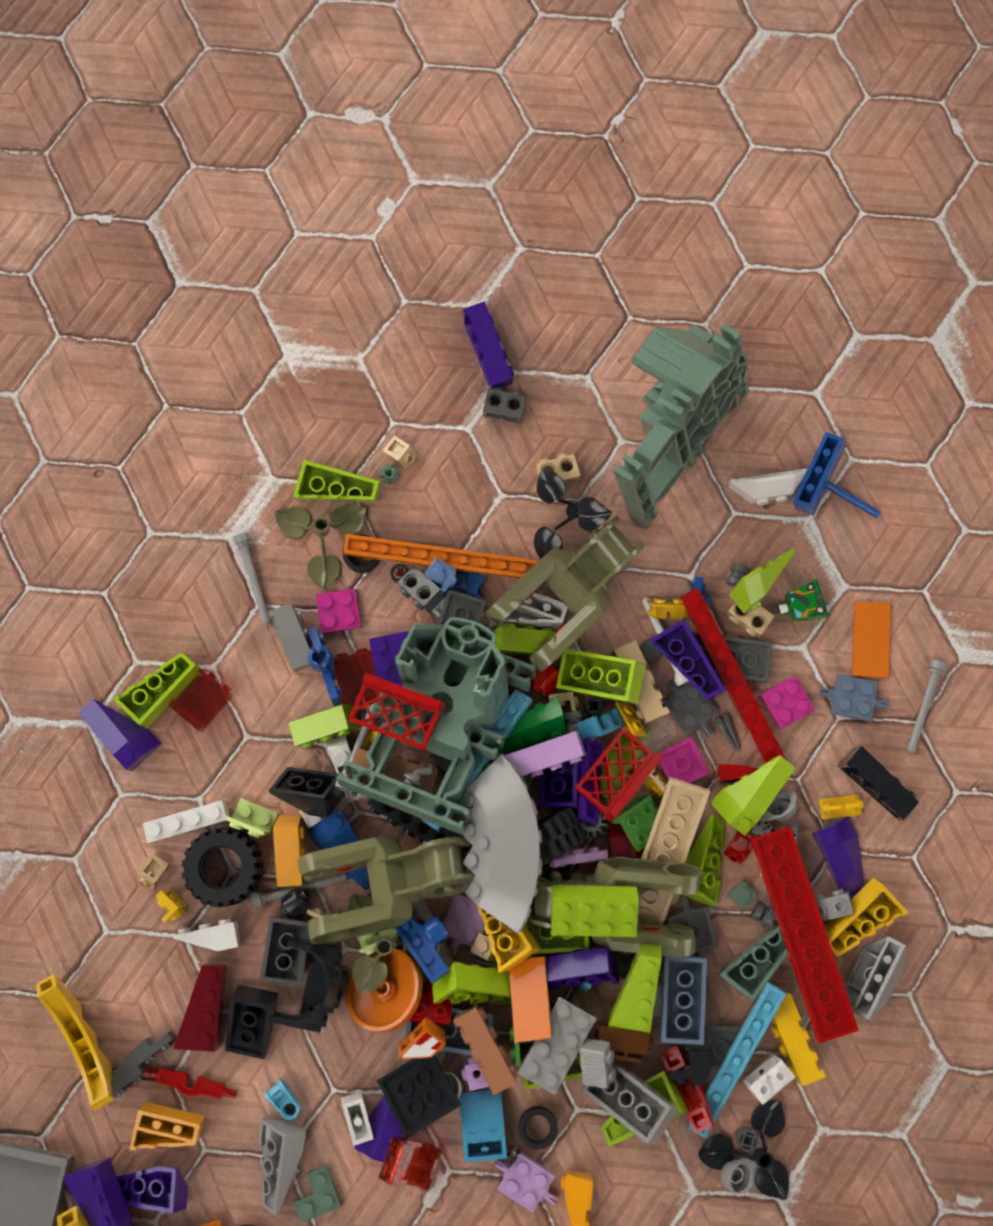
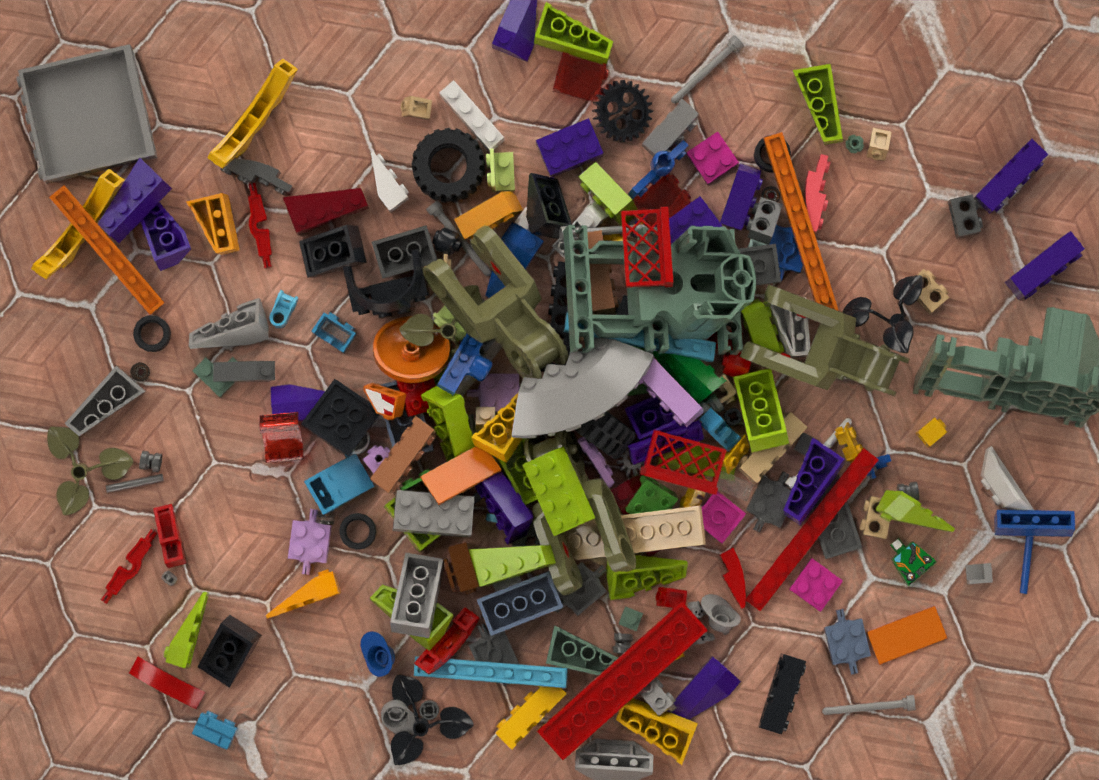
camera: 65 degrees right, 5 degrees up
yellow bracket [155,888,188,923] -> none
olive plant [275,505,366,588] -> none
white slope [341,1092,374,1146] -> none
light grey plate [403,767,432,787] -> none
medium blue bracket [425,557,457,592] -> none
light grey brick [579,1038,616,1089] -> none
black brick [670,1049,712,1087] -> none
lime wedge [710,755,795,835] -> none
dark grey piece [714,713,740,751] -> none
white window [741,1054,795,1104] -> none
yellow hinge [819,795,864,820] -> none
none -> dark grey slope [213,361,275,382]
none -> dark azure window [311,312,357,354]
none -> blue piece [360,631,395,677]
none -> dark purple brick [536,118,604,178]
none -> black gear [592,80,653,142]
none -> dark purple wedge [720,163,763,230]
none -> coral slope [804,154,830,234]
none -> yellow brick [915,417,947,448]
none -> light grey panel [965,563,993,584]
none -> dark purple brick [1005,231,1085,300]

